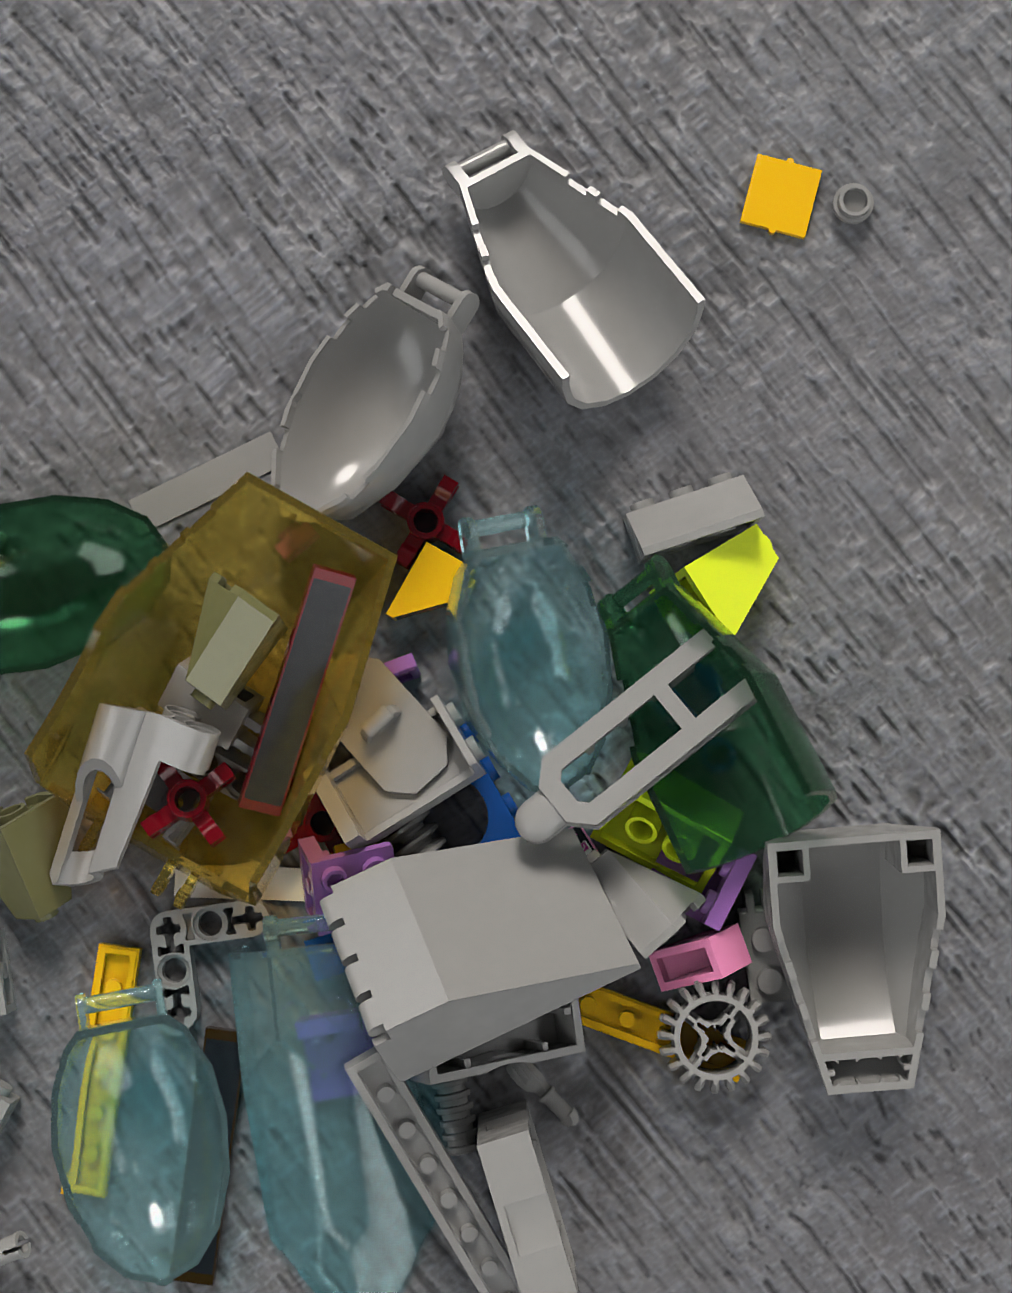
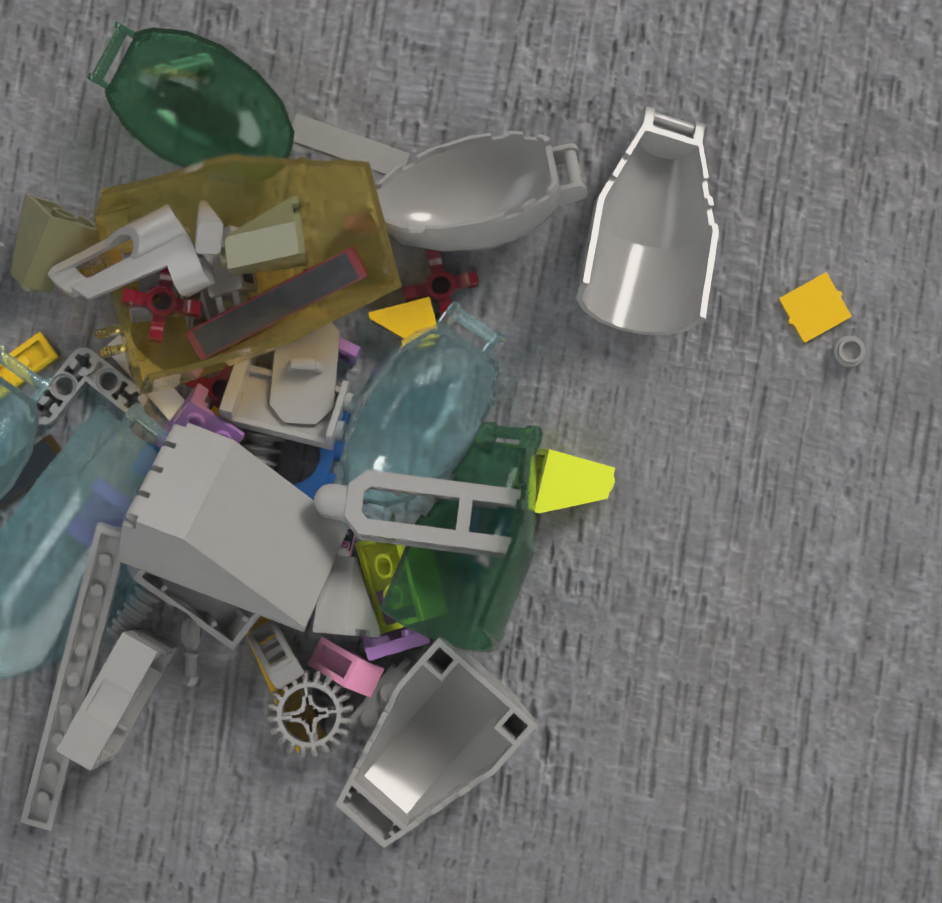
camera: 45 degrees right, 0 degrees up
light grey slope [623,472,765,565] -> none
none -> light grey slope [194,200,224,254]
none -> light grey slope [247,620,304,689]

